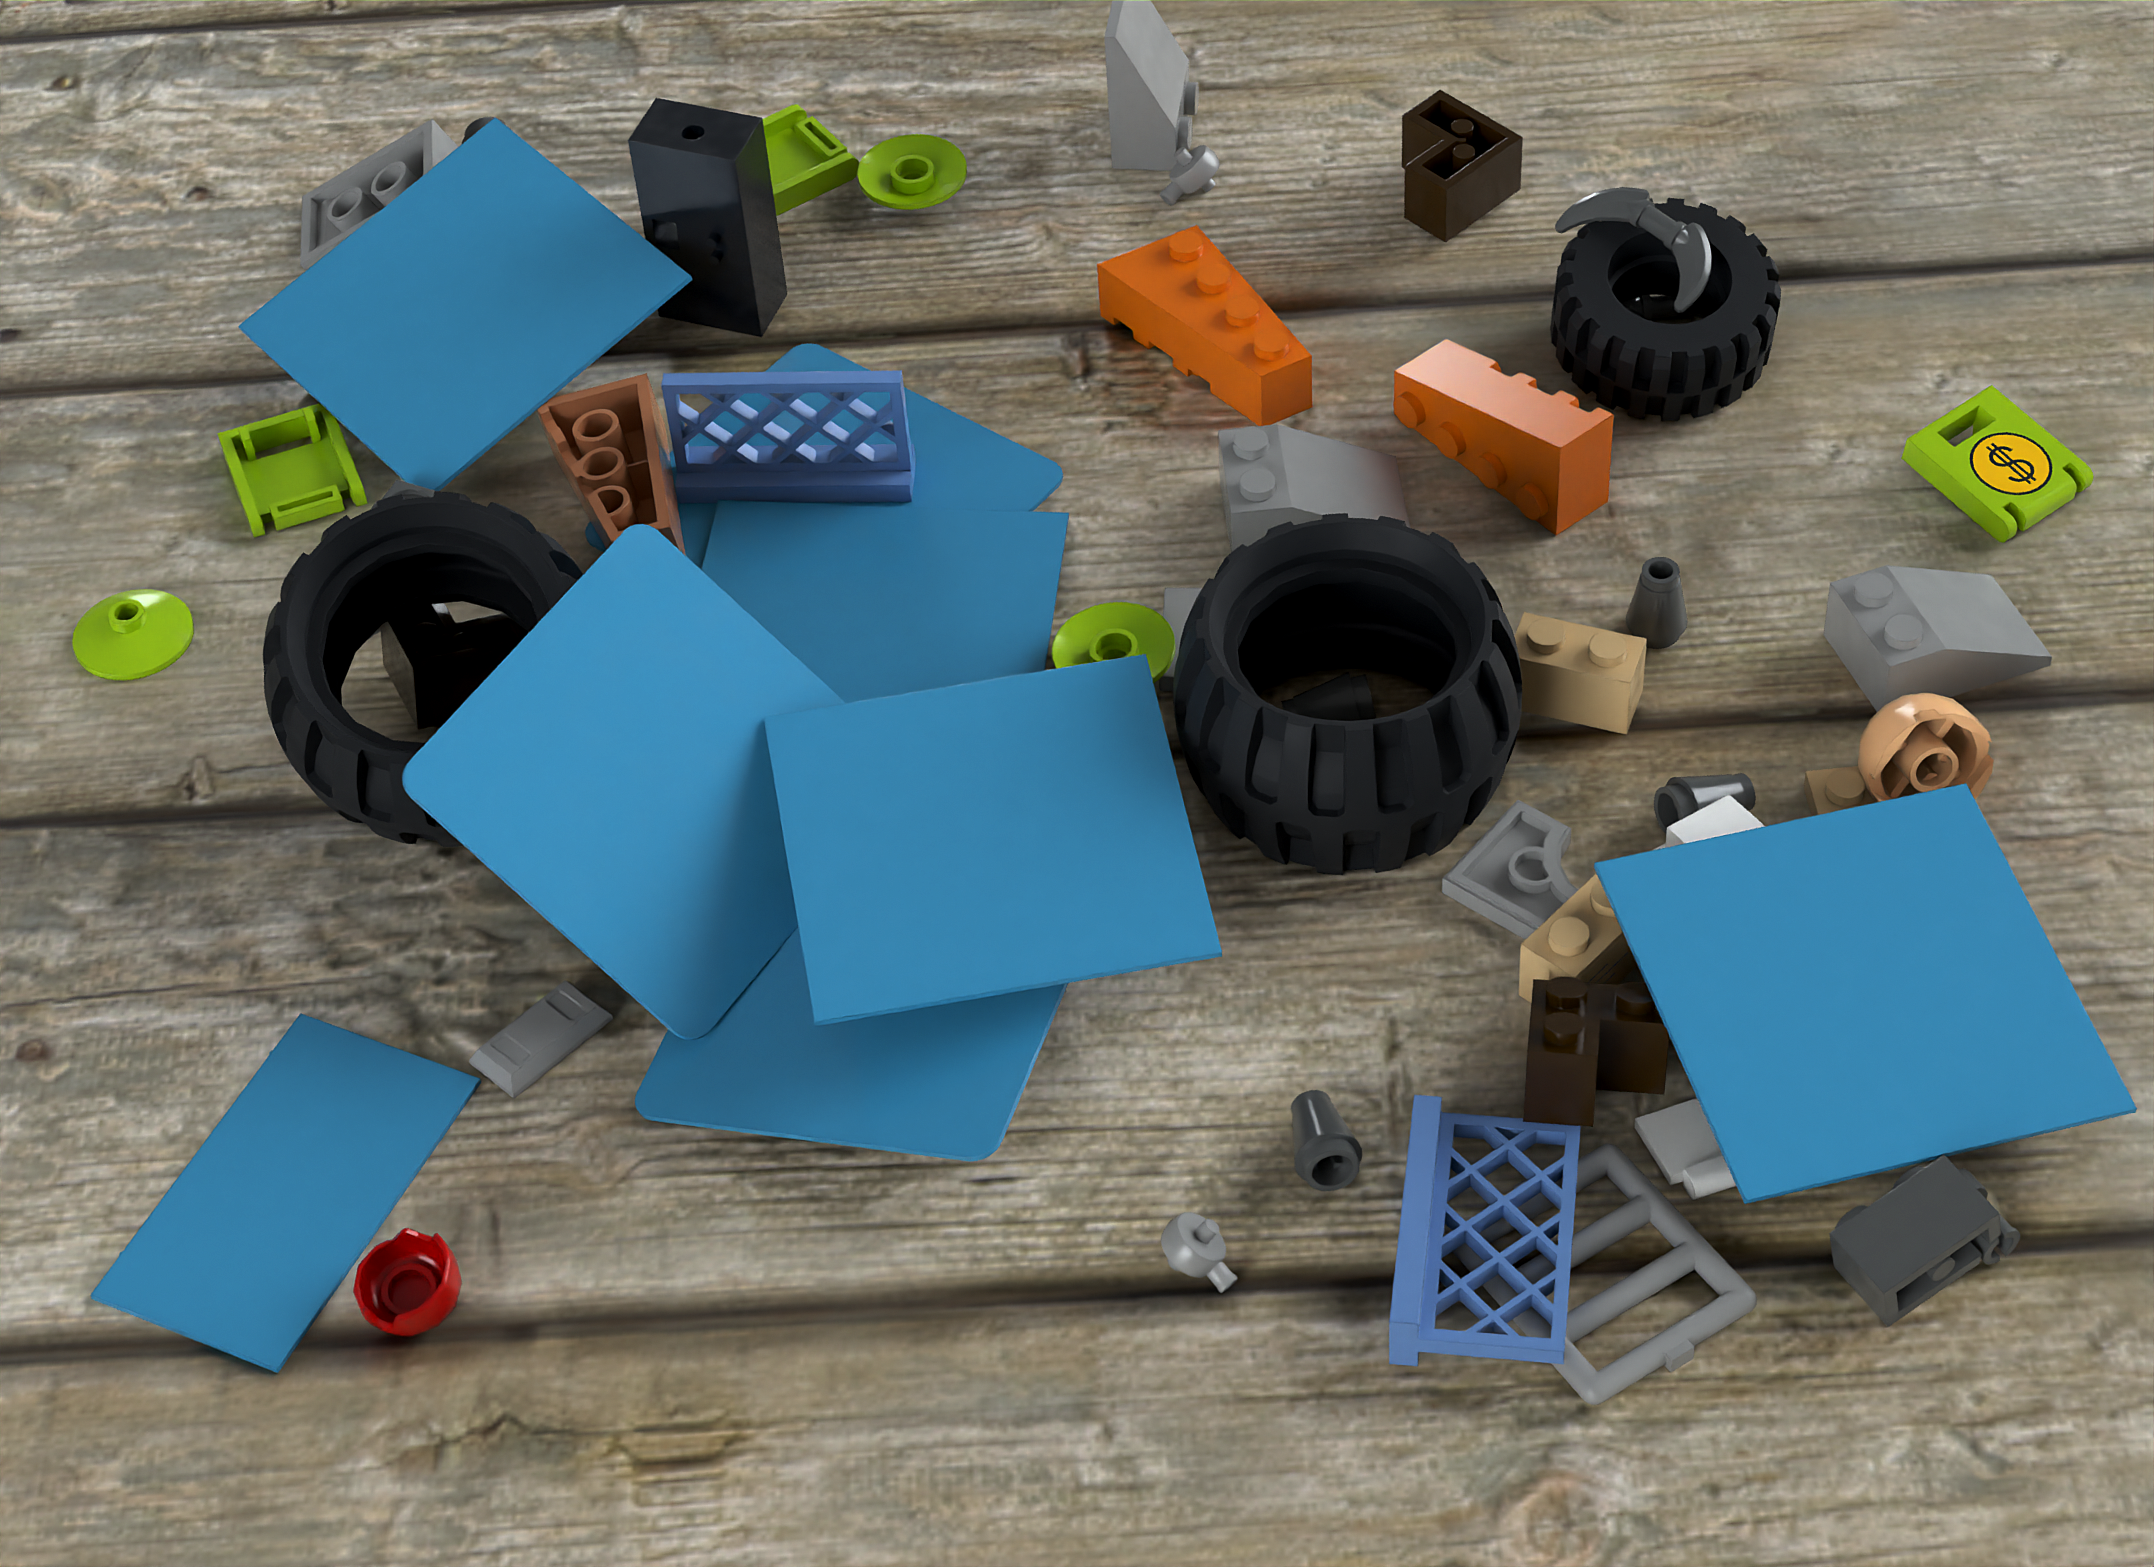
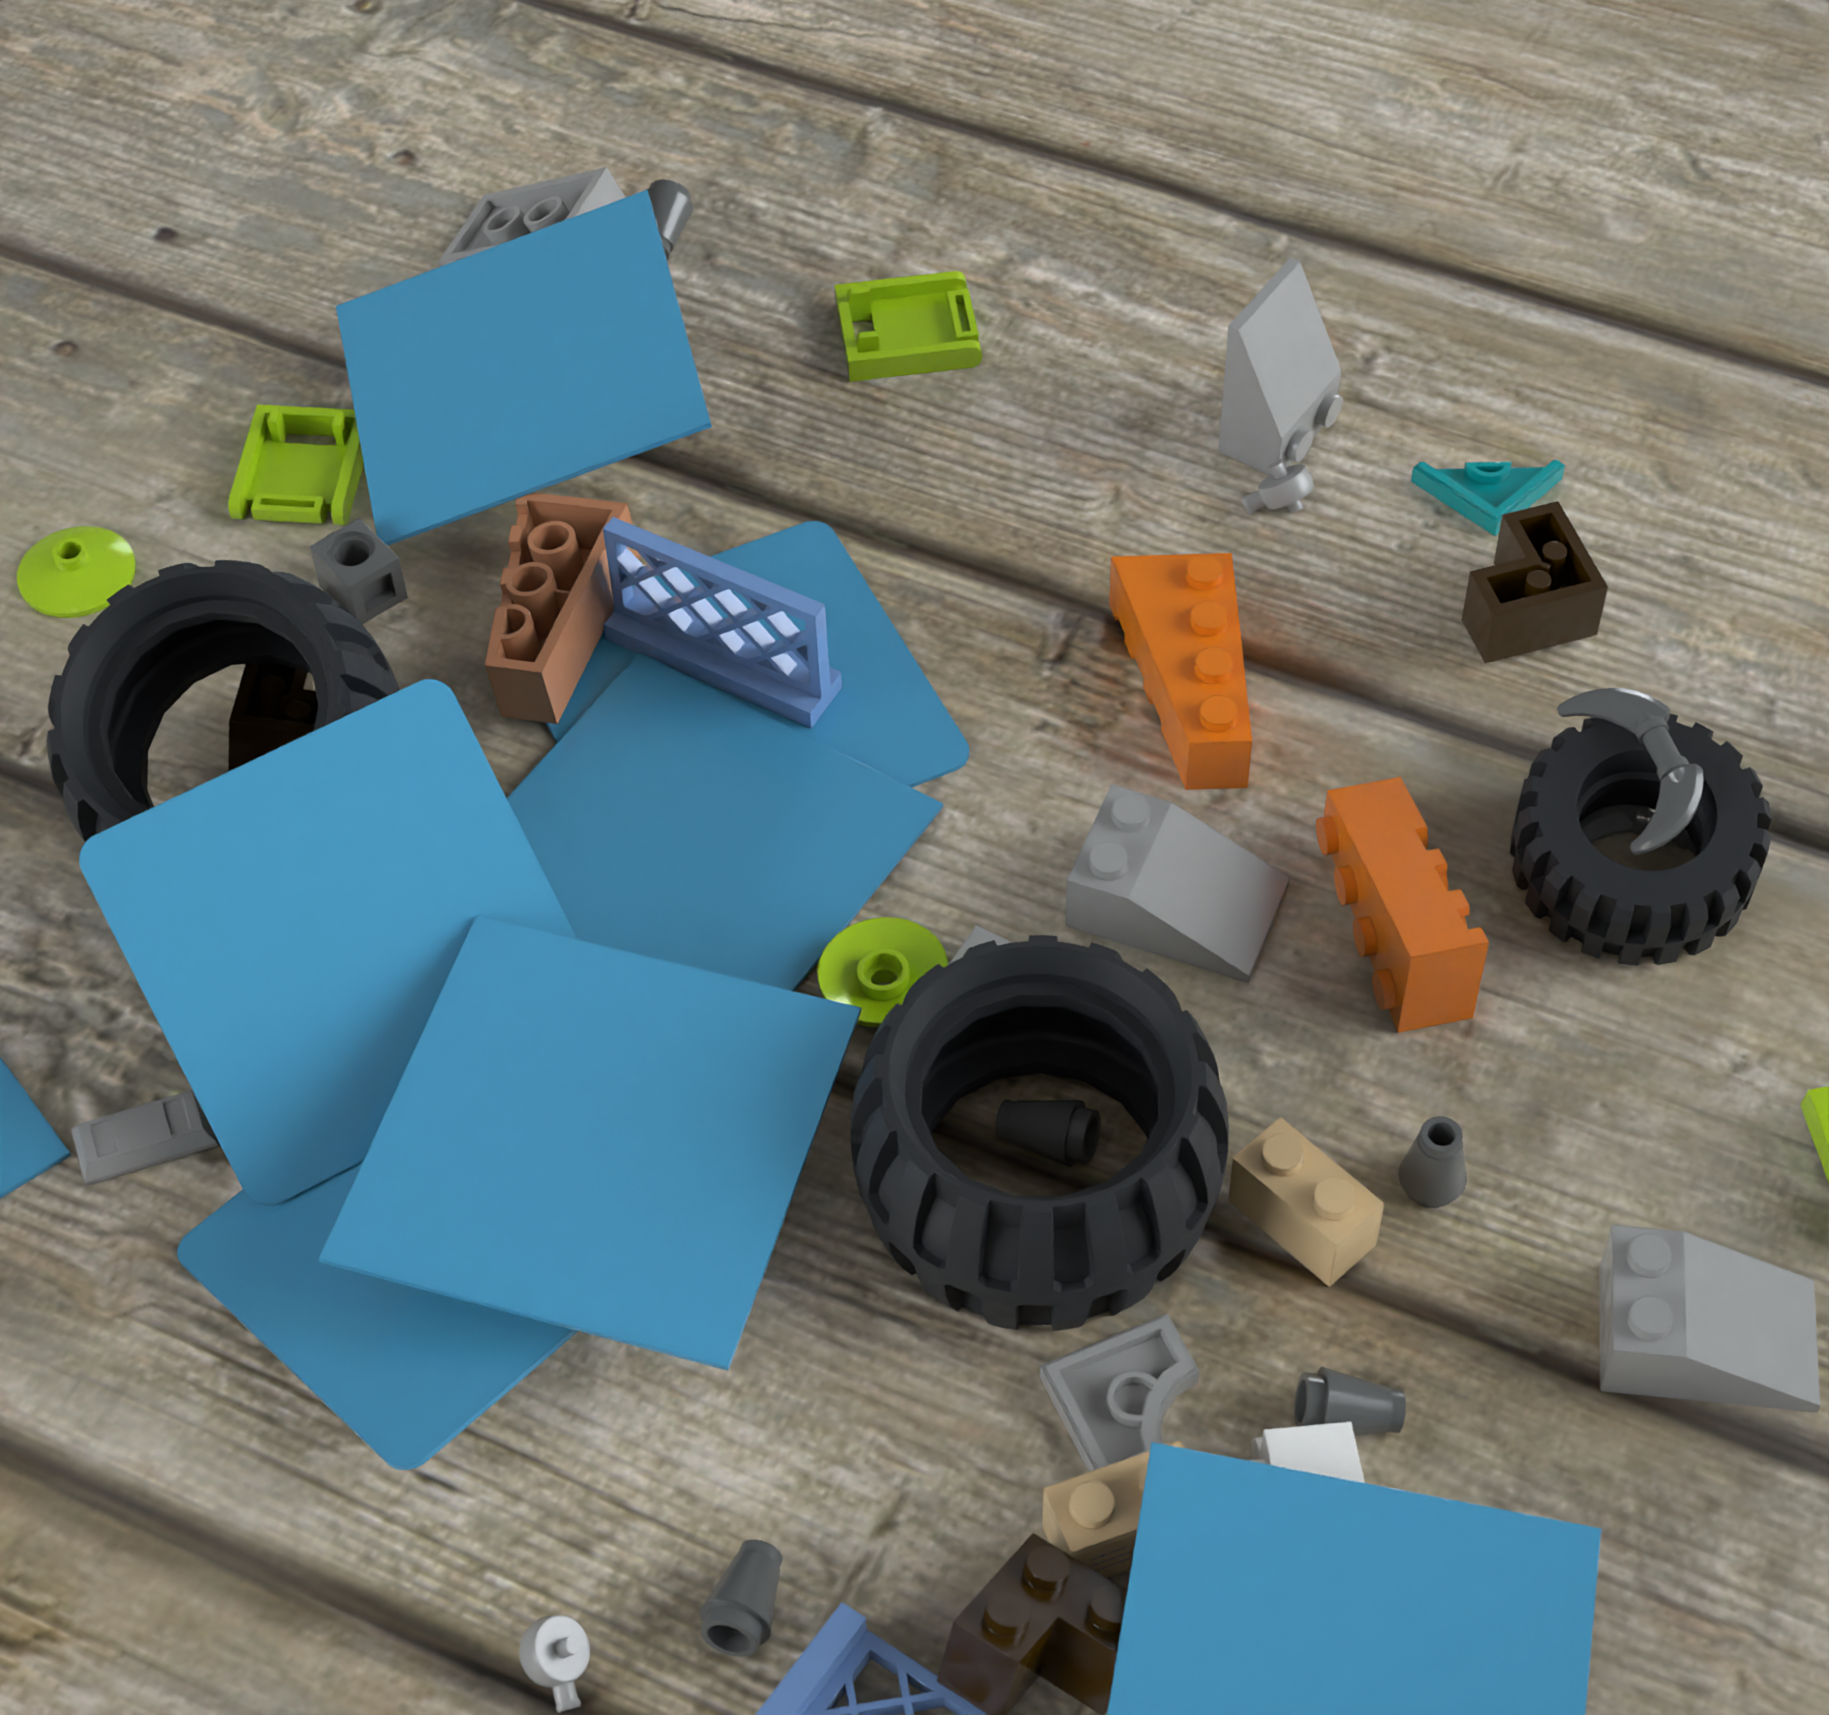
camera: 25 degrees right, 5 degrees up
black brick [628,98,788,337] -> none
lime dish [857,134,967,210] -> none
tan plate [1804,766,1876,816] -> none
light nougat cylinder [1858,693,1994,802] -> none
none -> teal tile [1411,459,1565,536]

